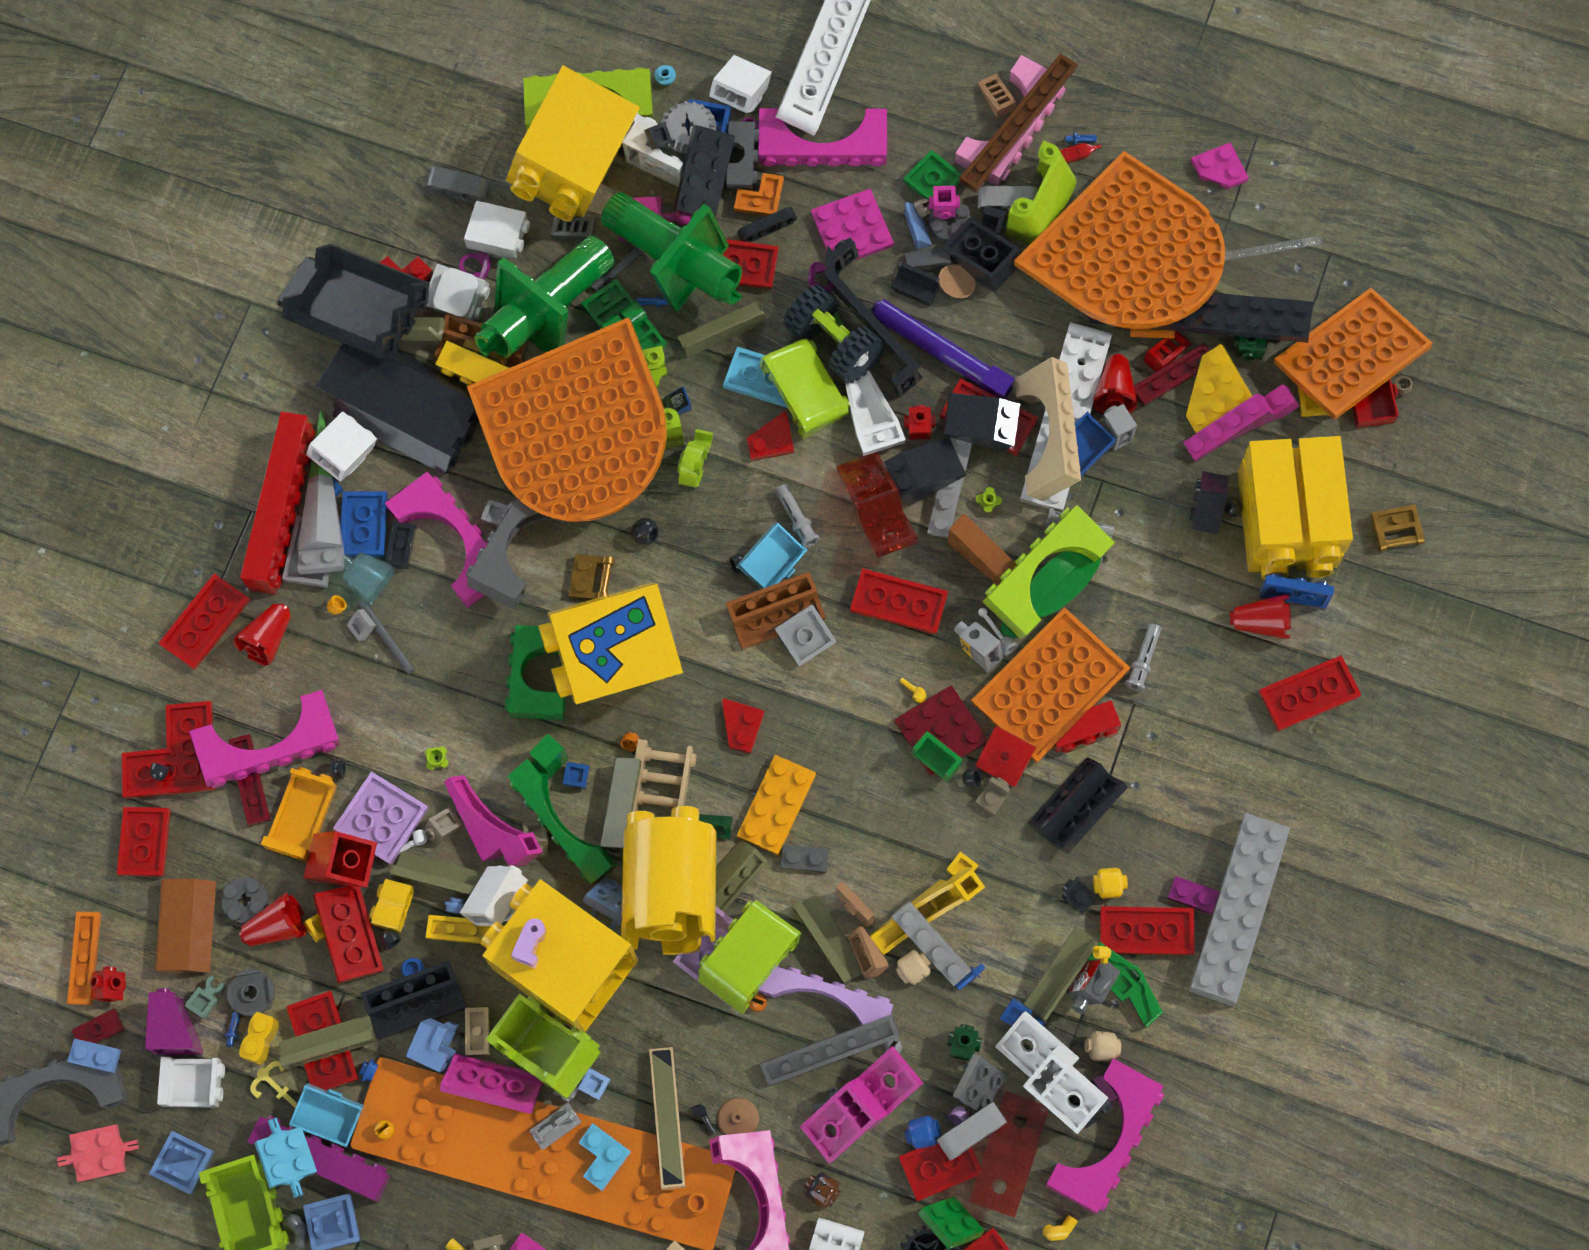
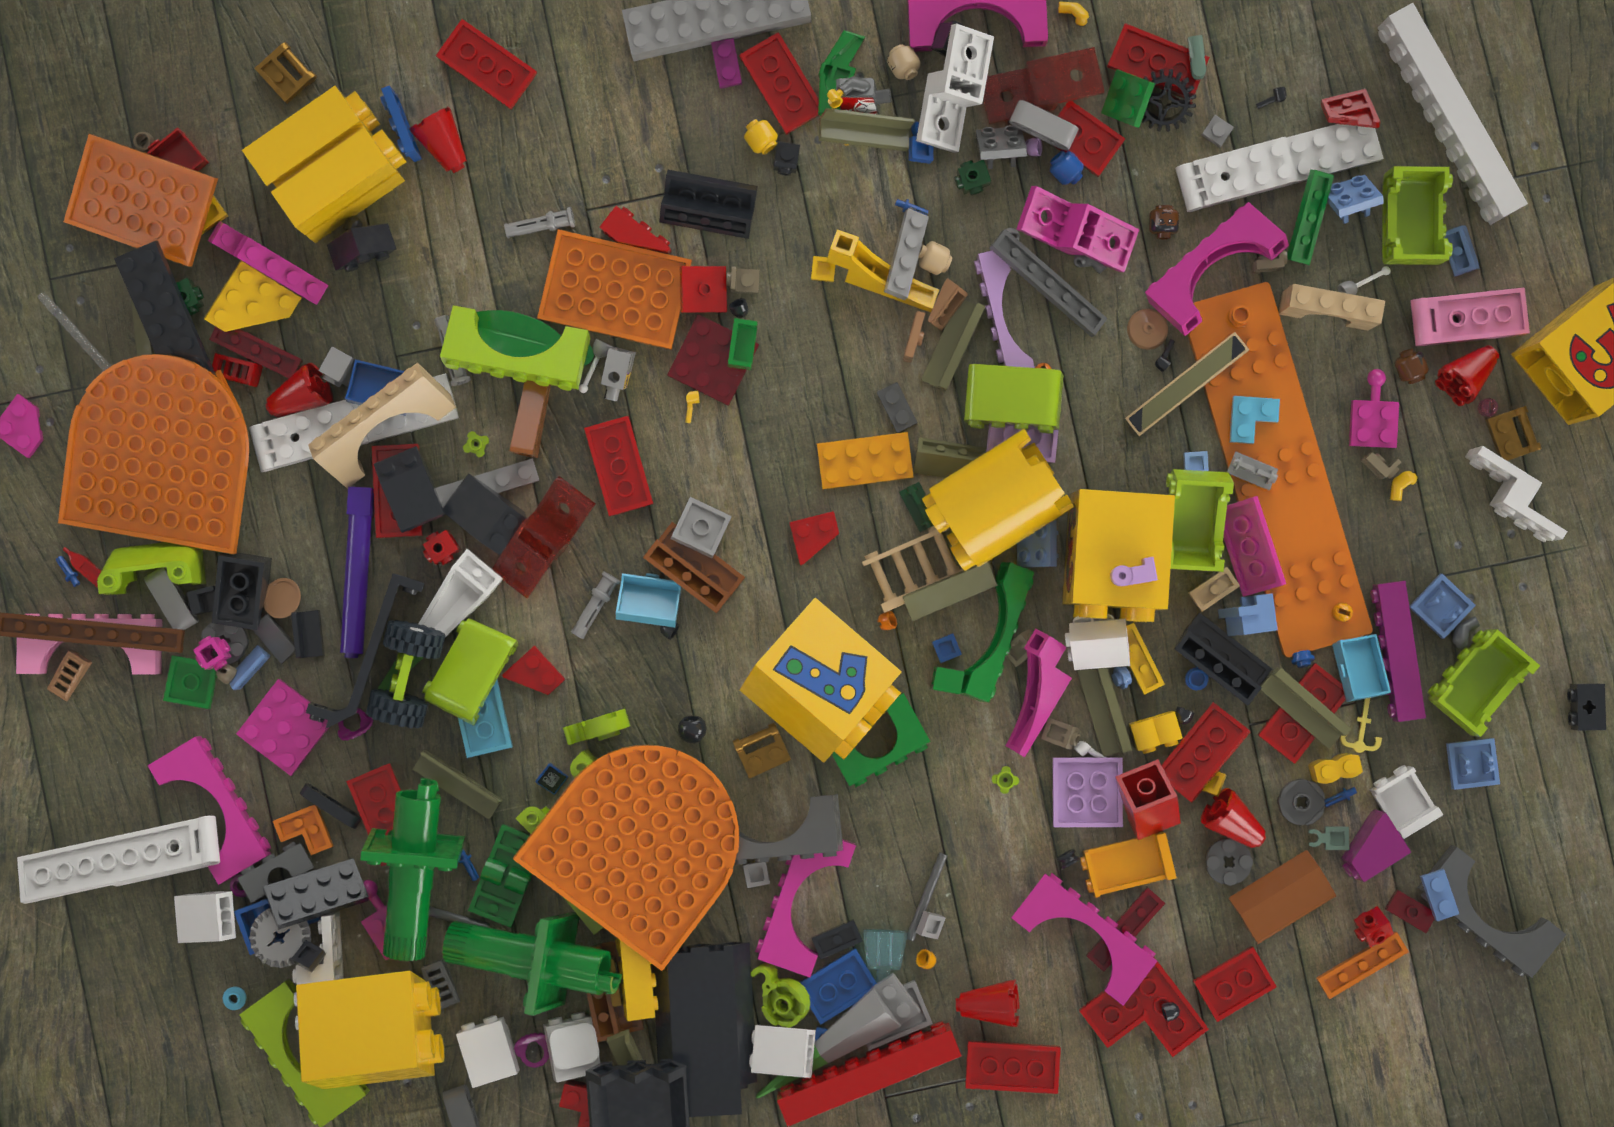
camera: 125 degrees left, 15 degrees up
coral plate [57,1124,139,1182] -> none
medium azure plate [254,1118,317,1198] -> none
none -> lime piece [751,962,810,1028]

